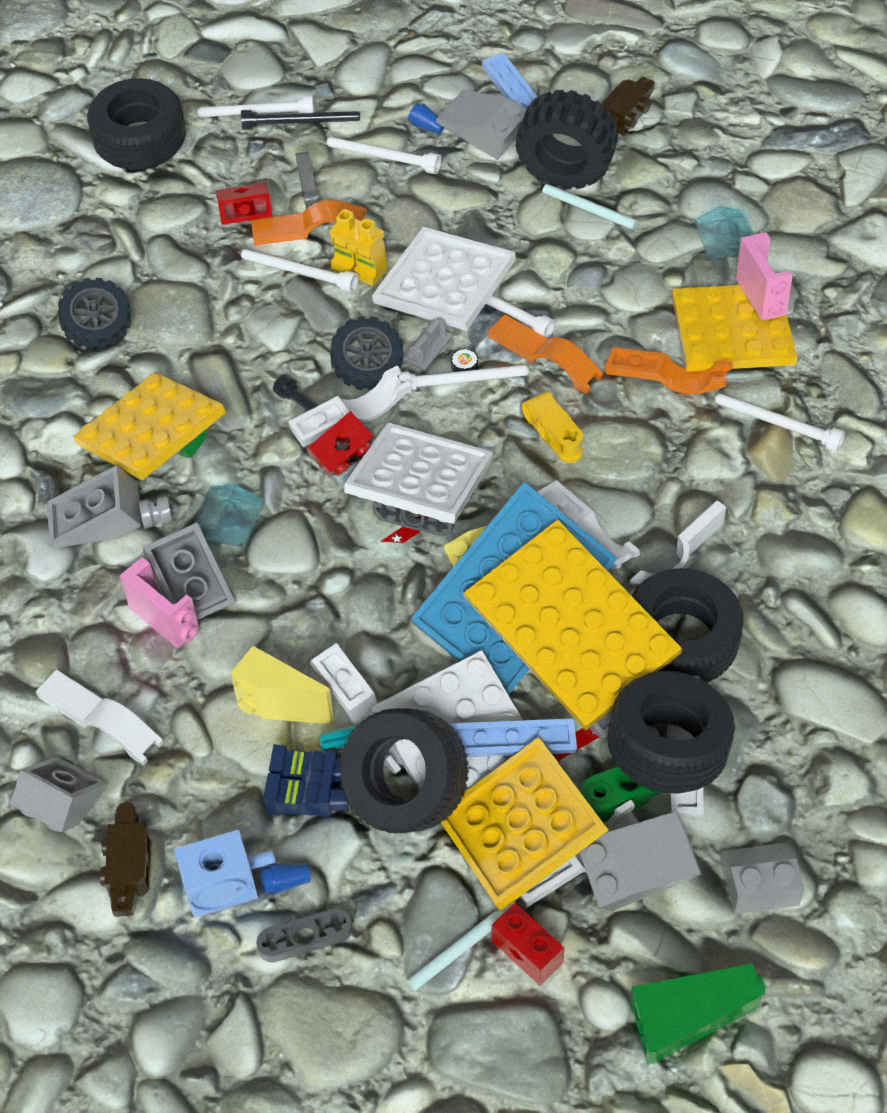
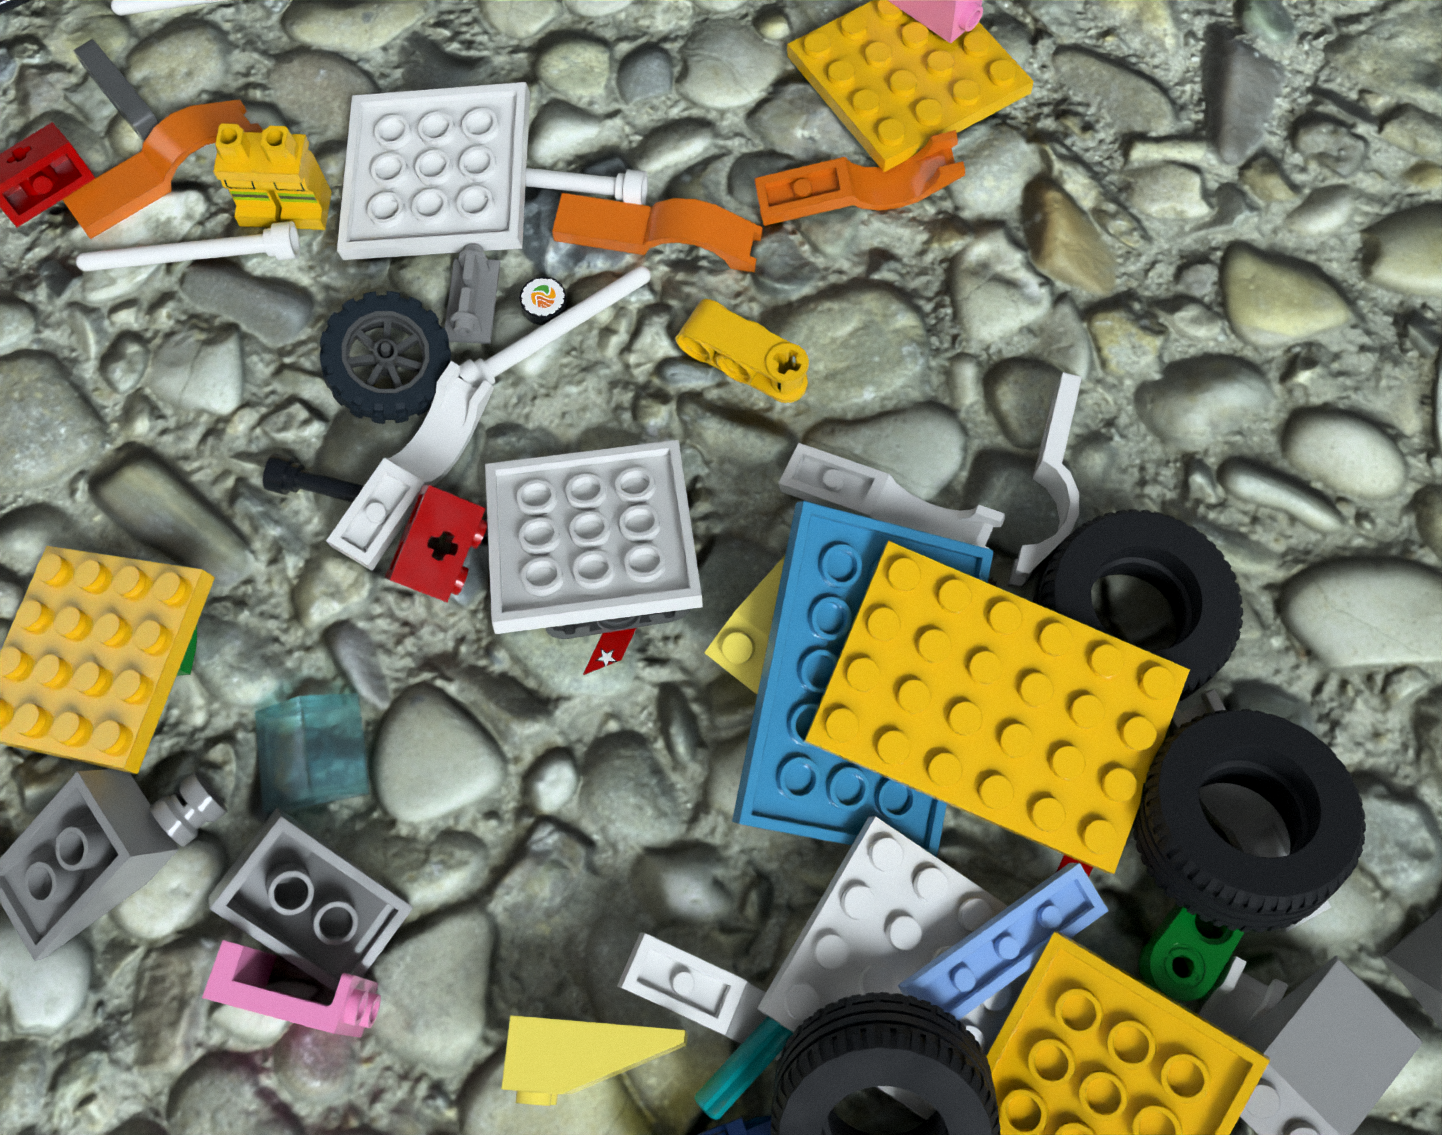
camera: 30 degrees left, 15 degrees up
white piece [714,393,845,453] -> none

